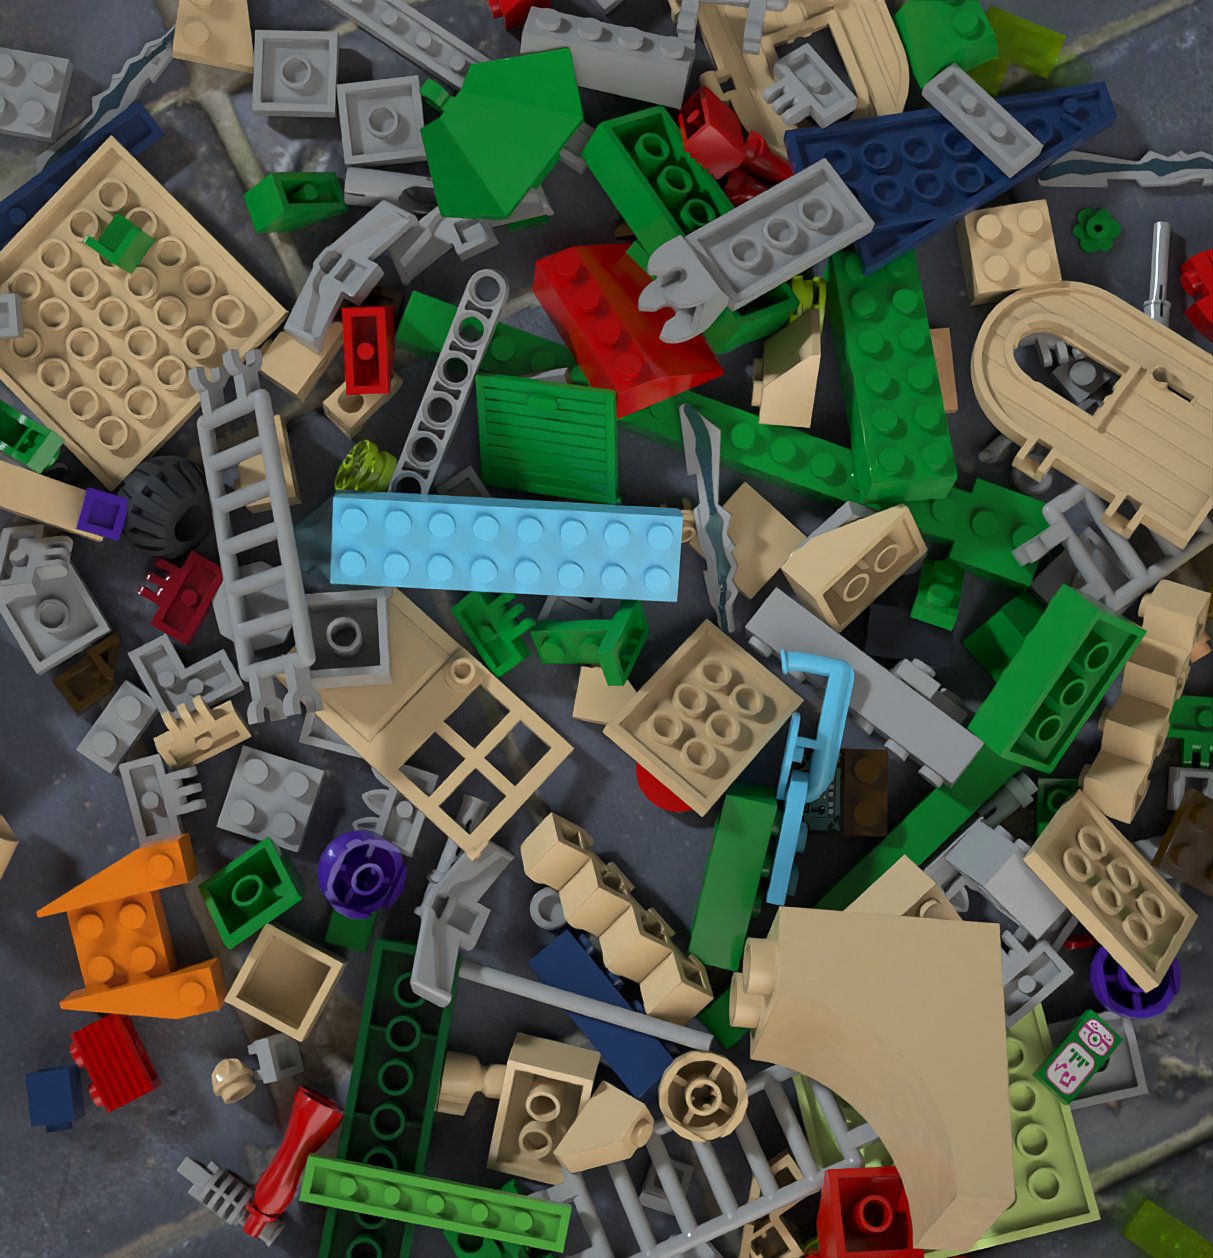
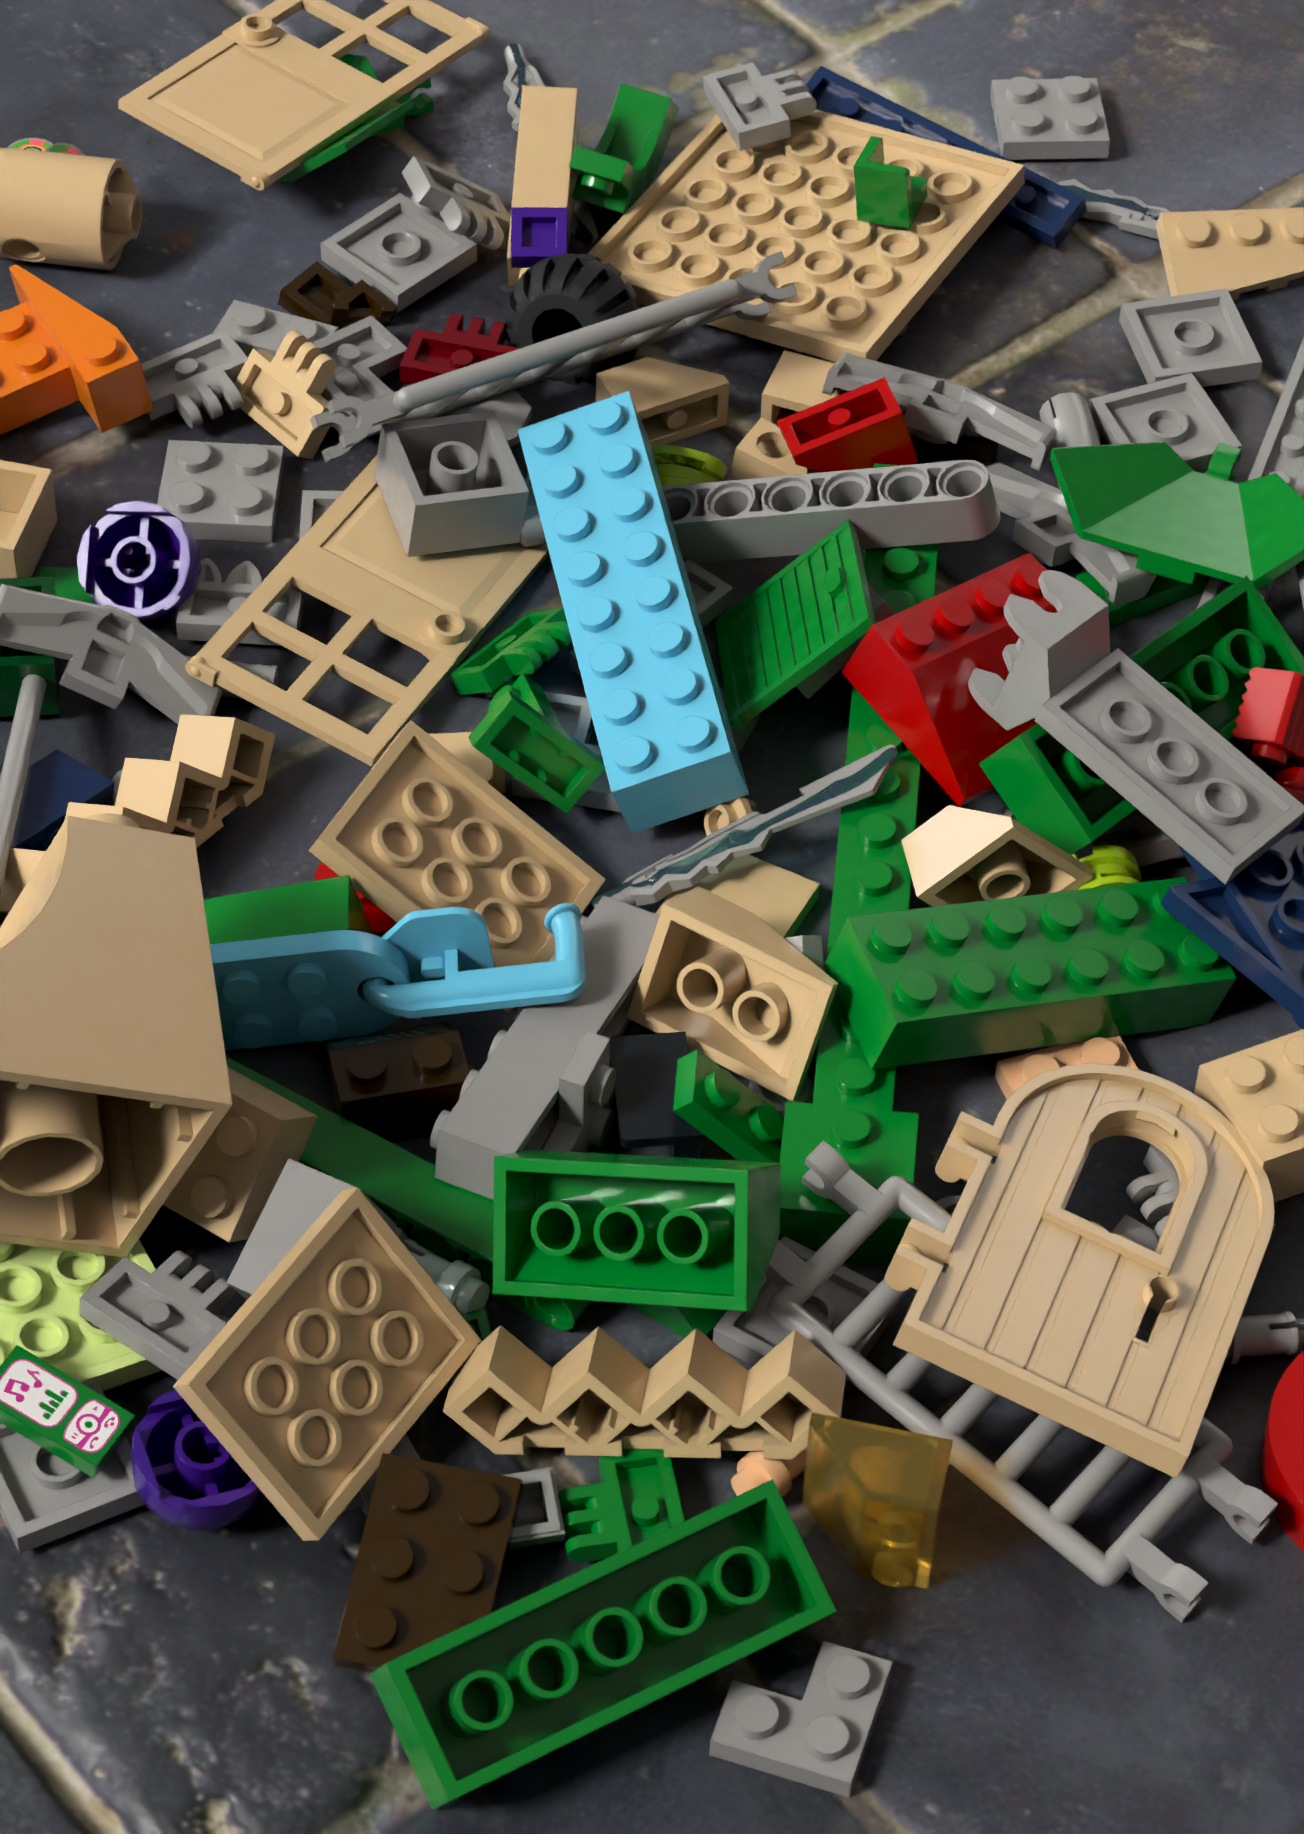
camera: 75 degrees right, 35 degrees down
green slope [197,836,308,950] -> none
green slope [243,172,349,233] -> none

